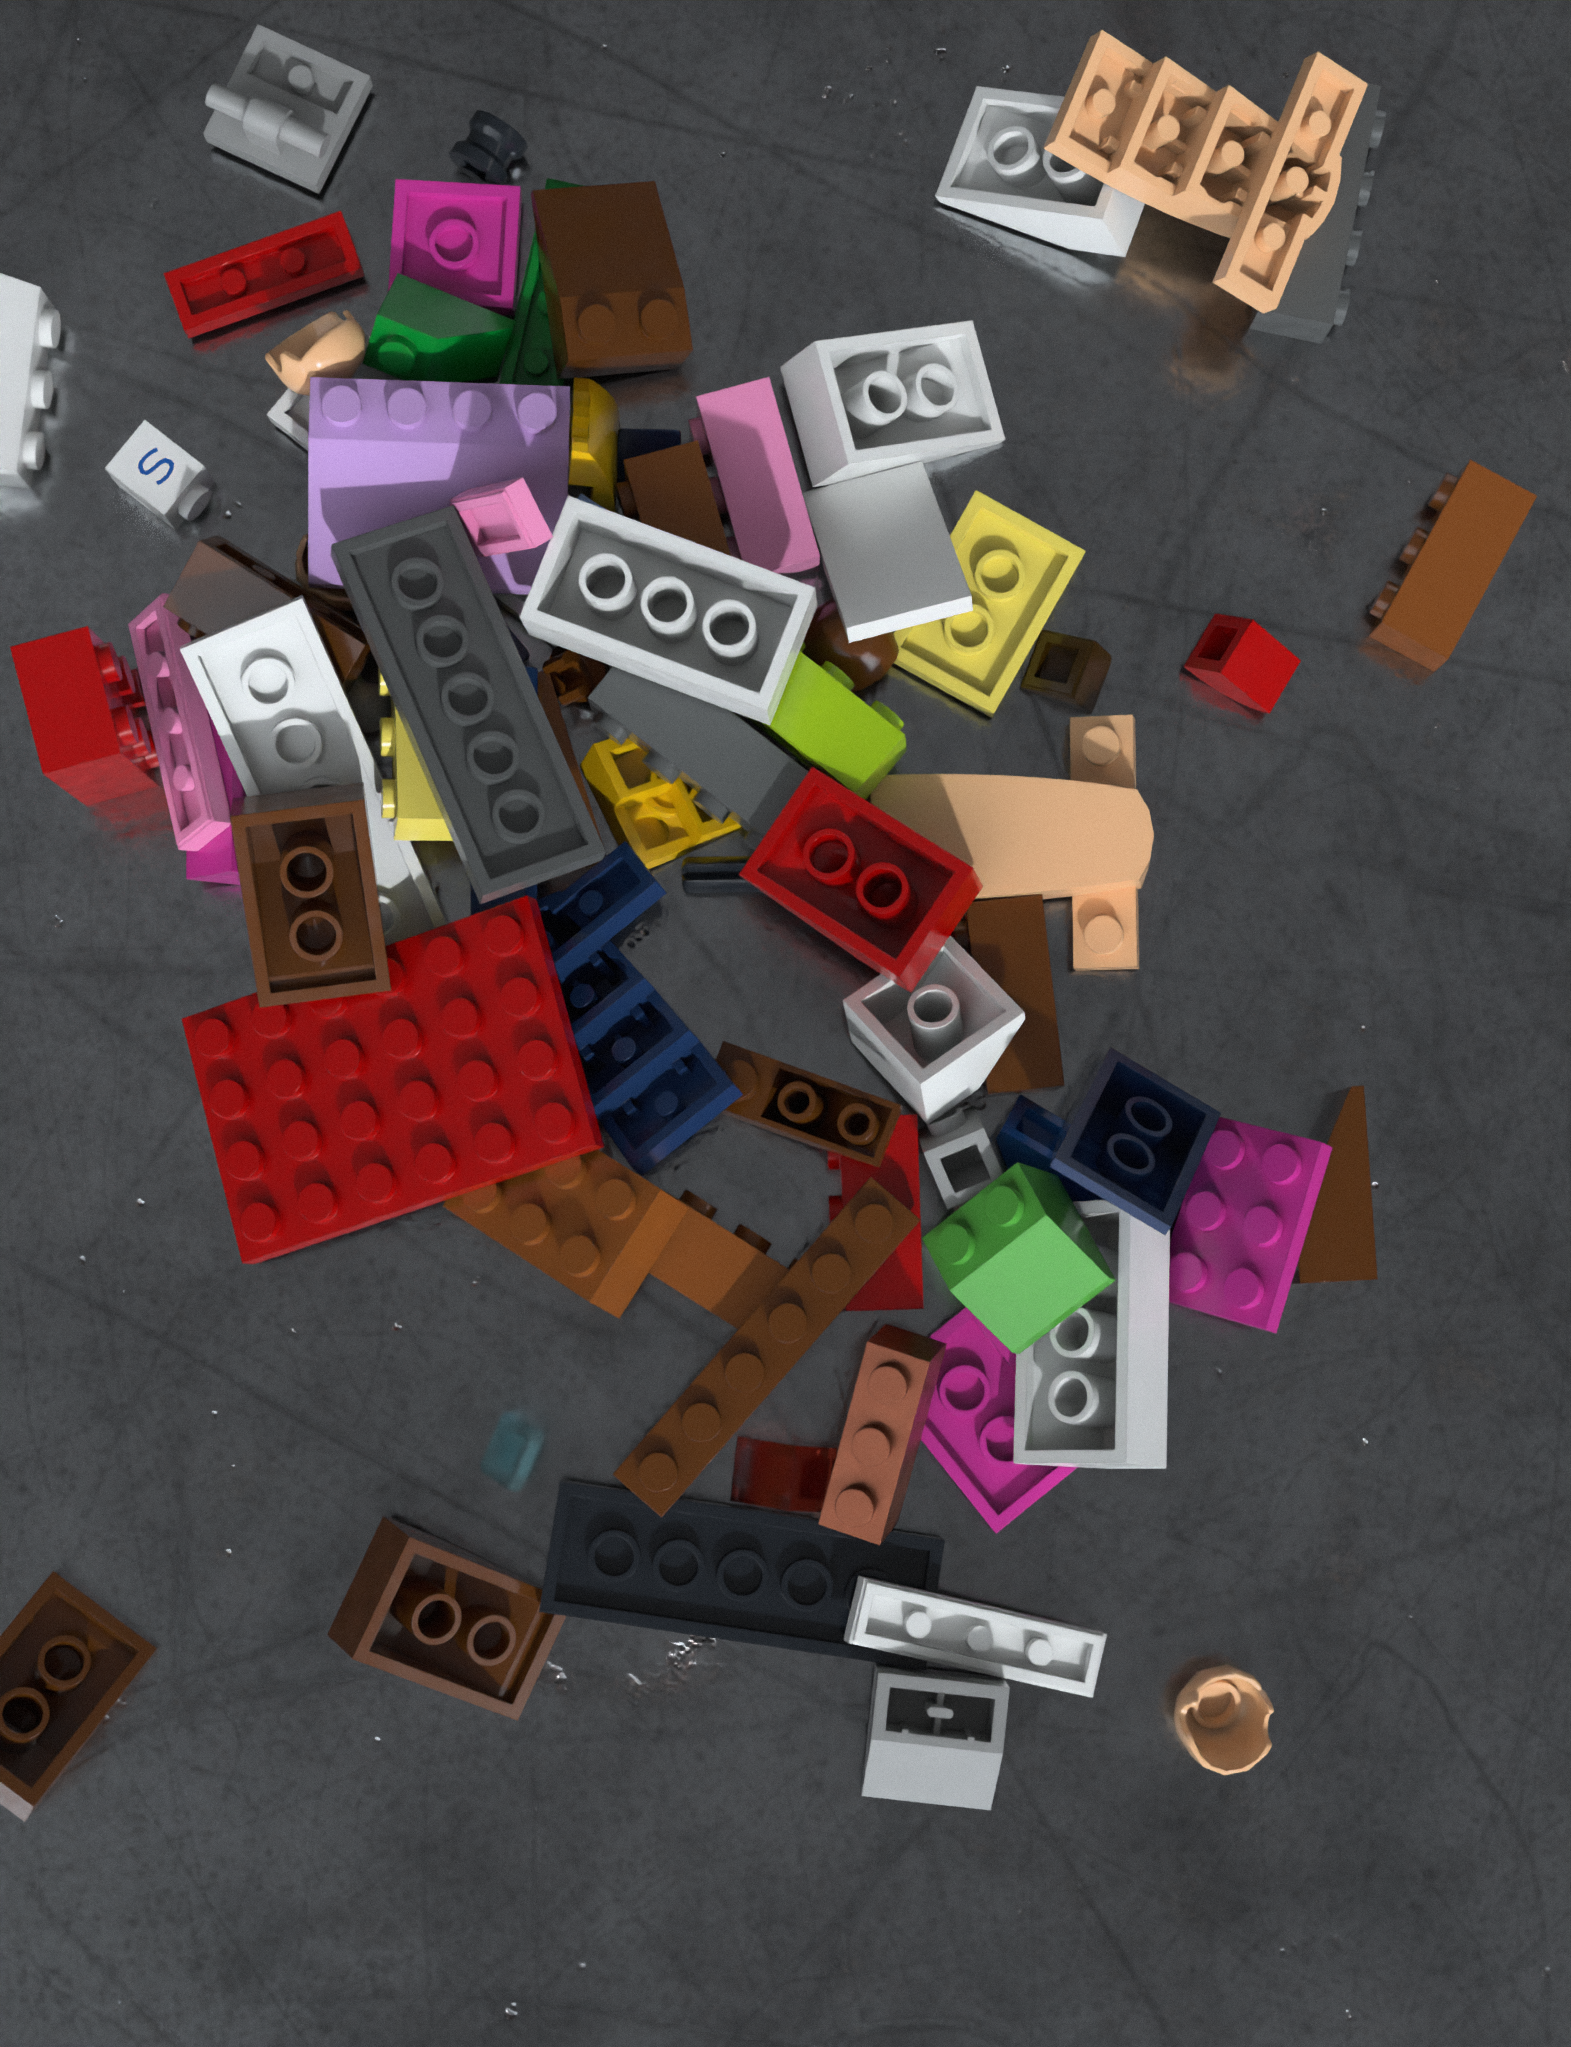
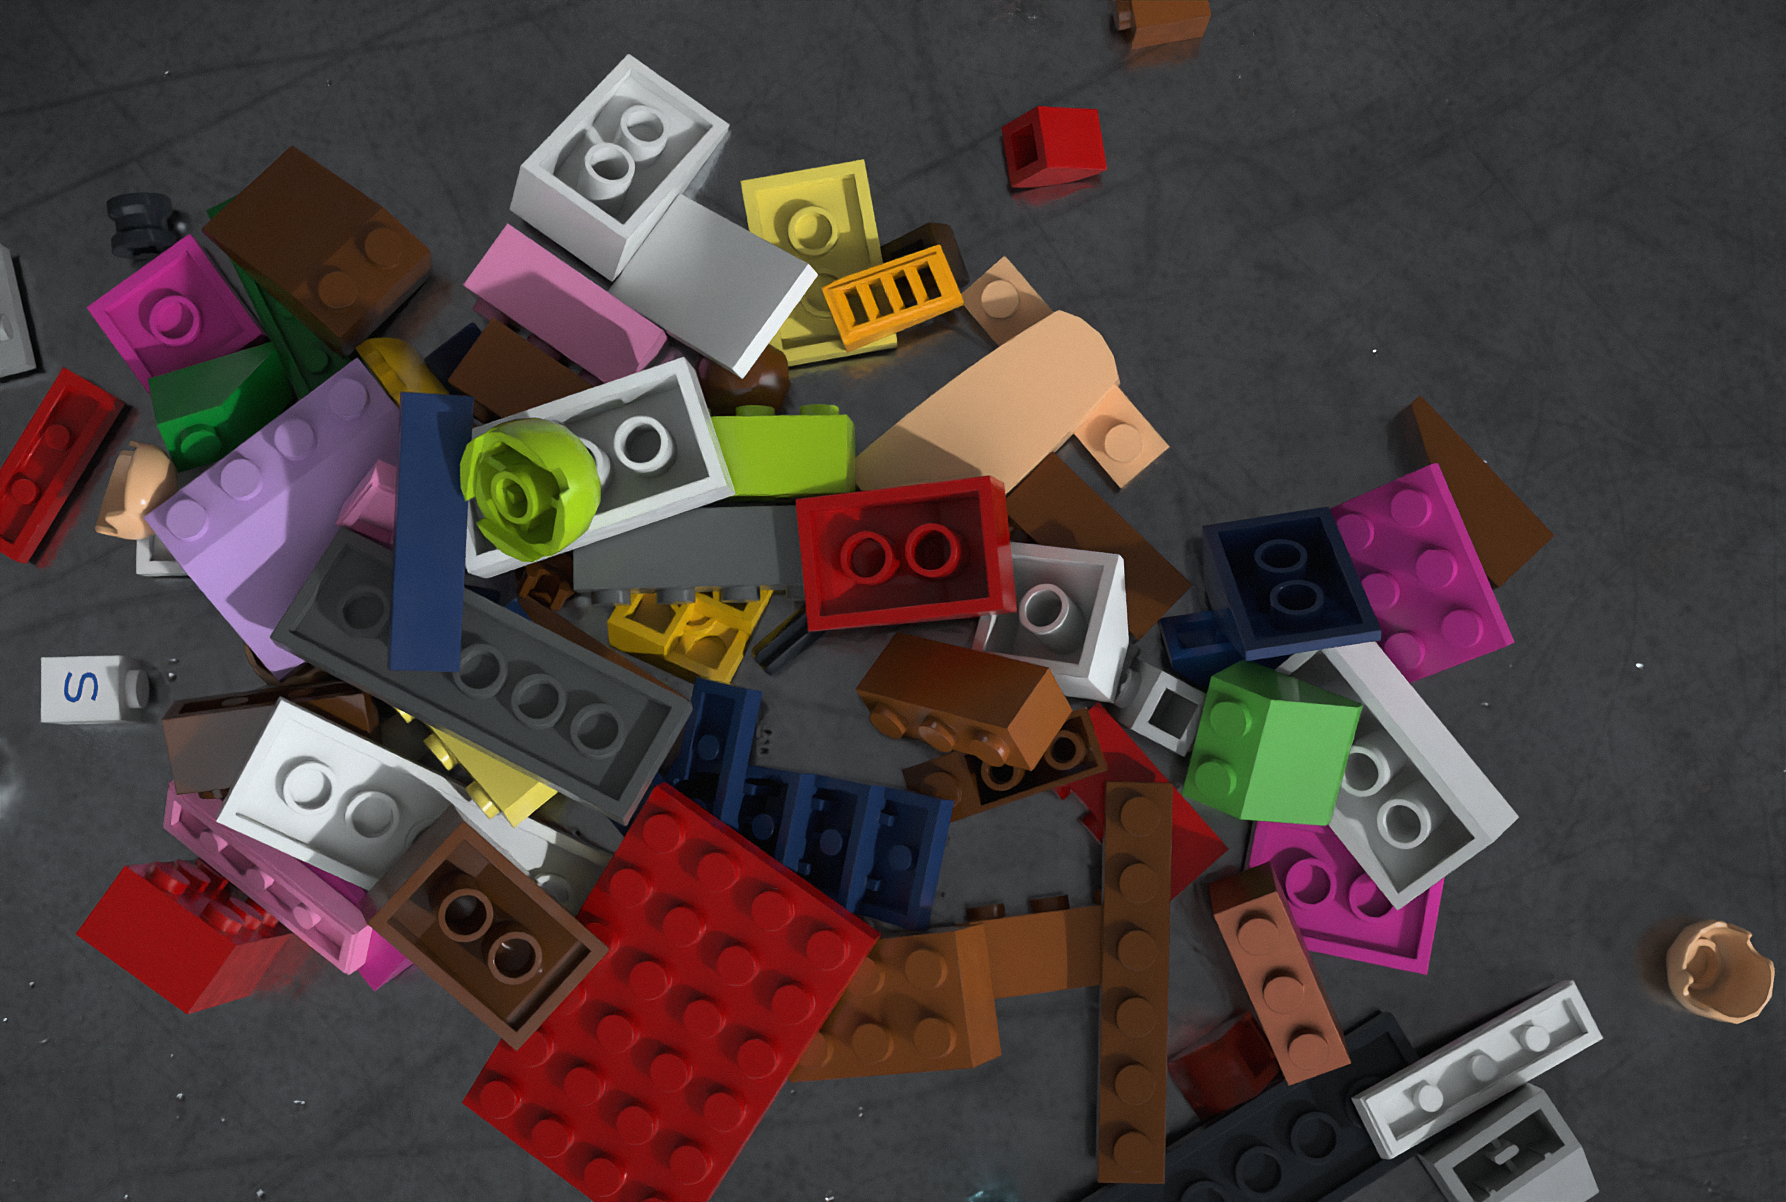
camera: 30 degrees left, 0 degrees up
none -> dark blue tile [387,391,474,672]
none -> lime cylinder [460,417,601,562]
none -> light orange slope [821,244,964,353]
none -> dark orange brick [855,632,1073,771]

